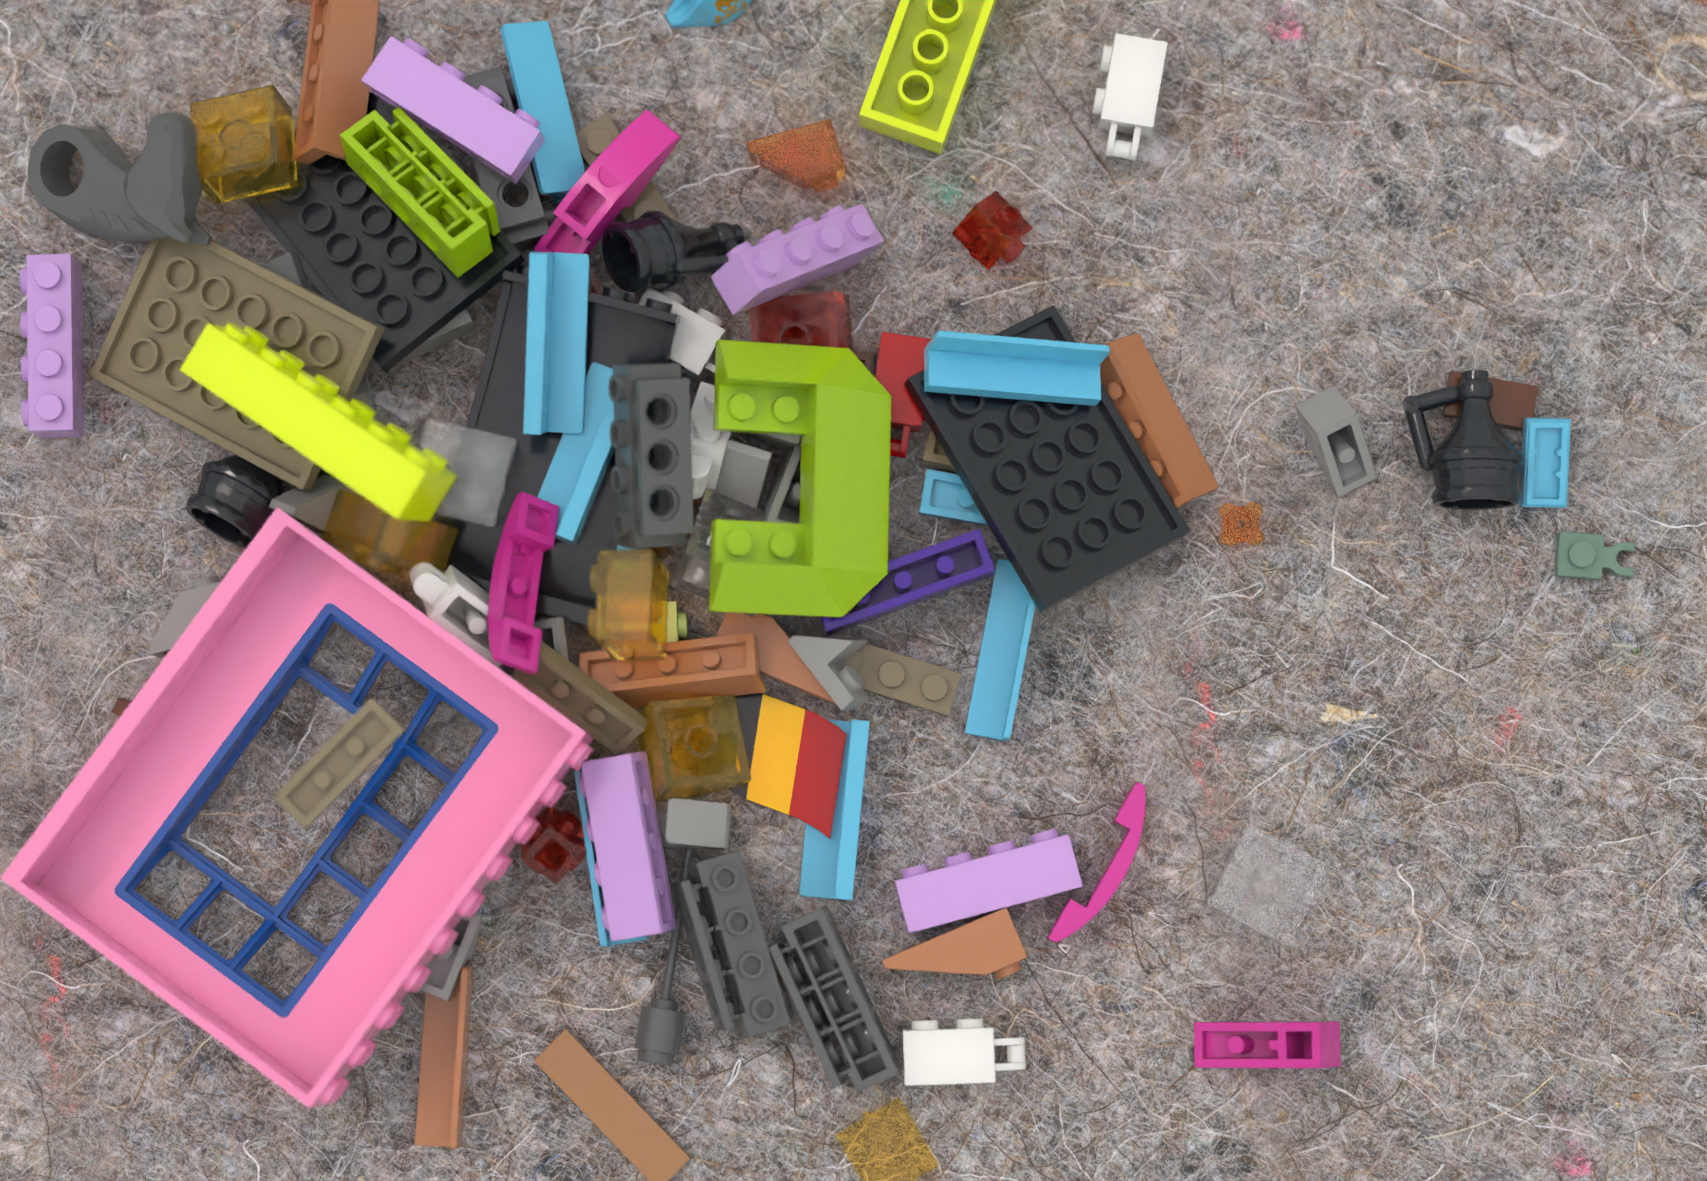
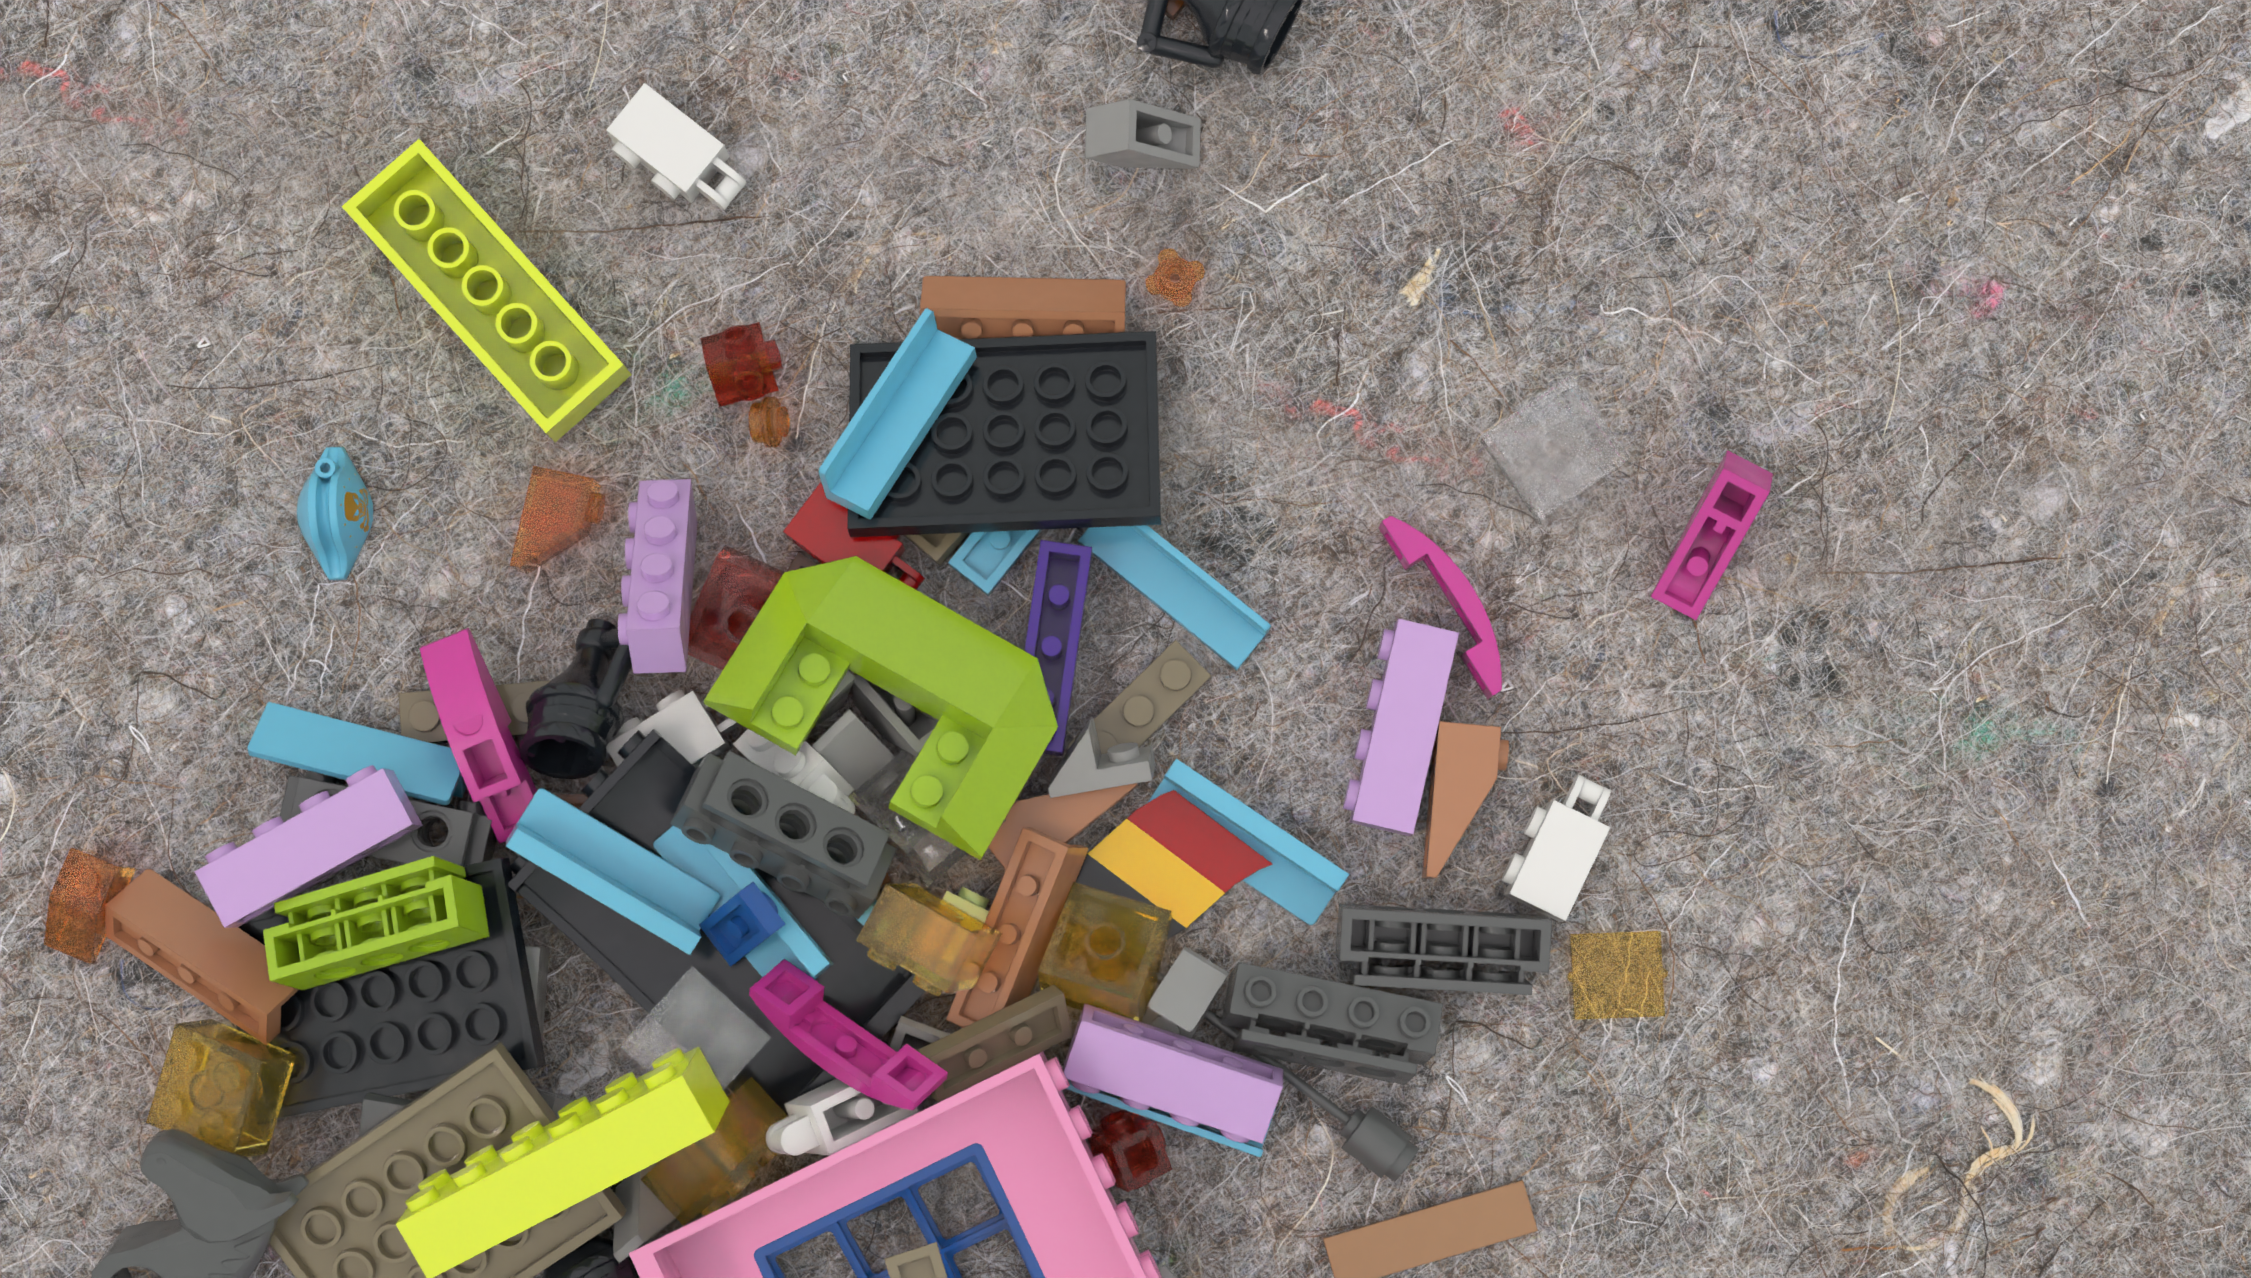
camera: 65 degrees left, 0 degrees up
none -> blue plate [699,882,785,967]
none -> clear orange plate [748,396,790,448]

